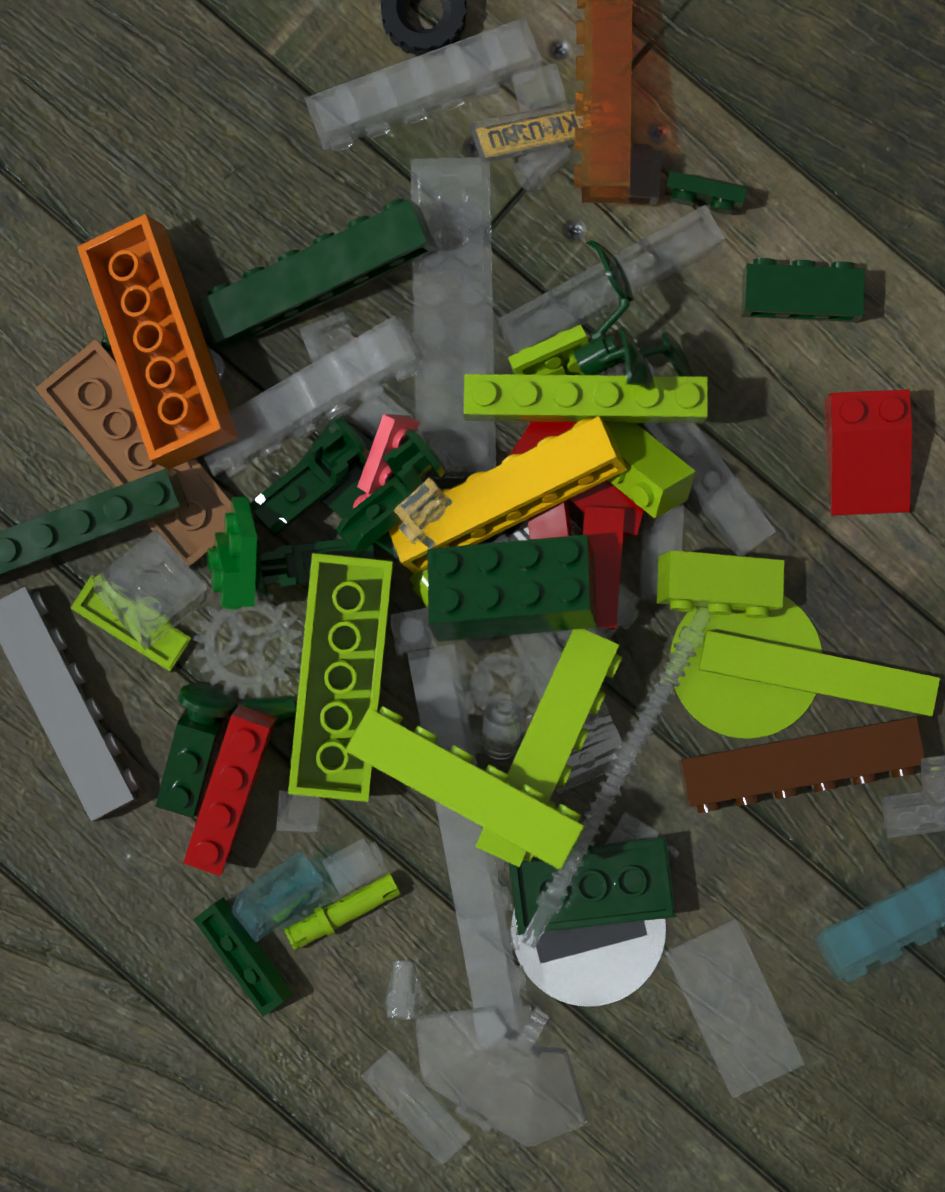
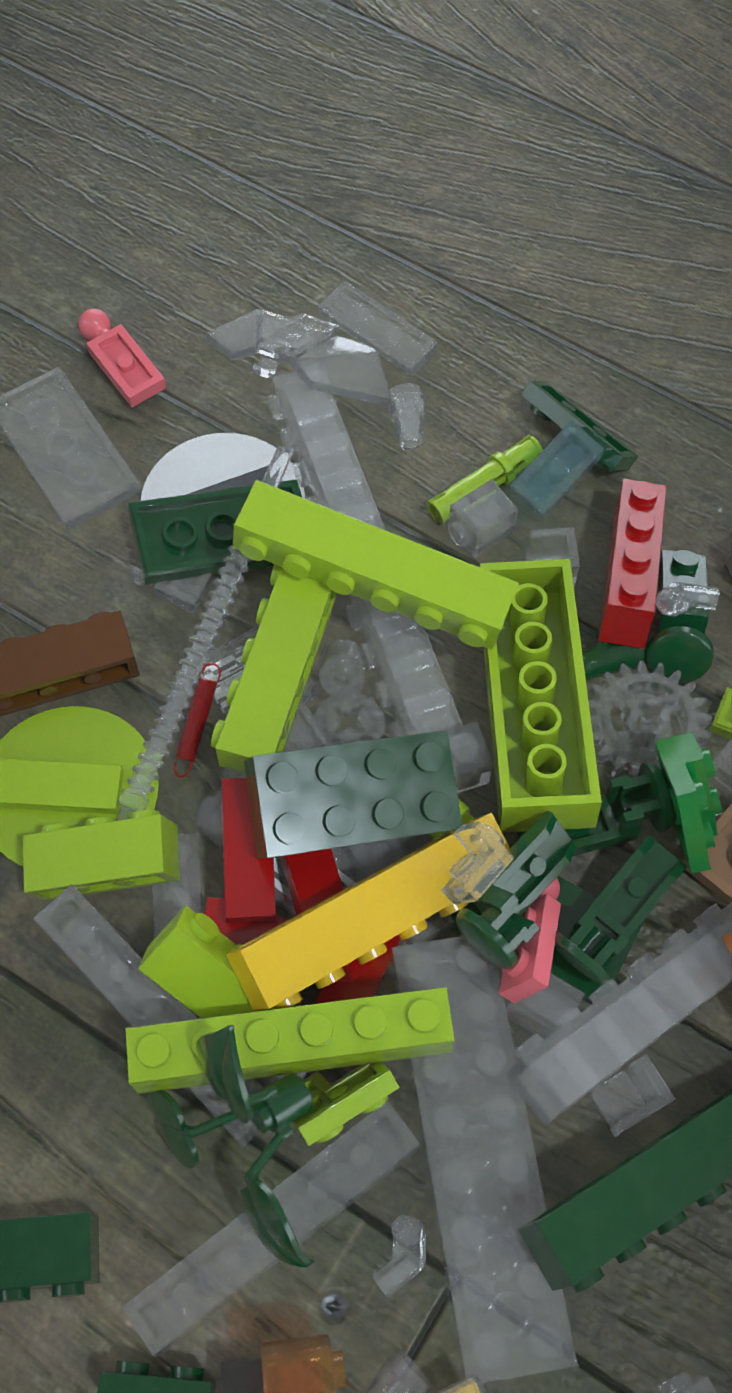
camera: 175 degrees right, 20 degrees down
none -> coral plate [78,308,166,408]
none -> red piece [174,663,221,778]
none -> clear arm [371,1214,427,1299]
none -> clear arm [656,582,719,617]

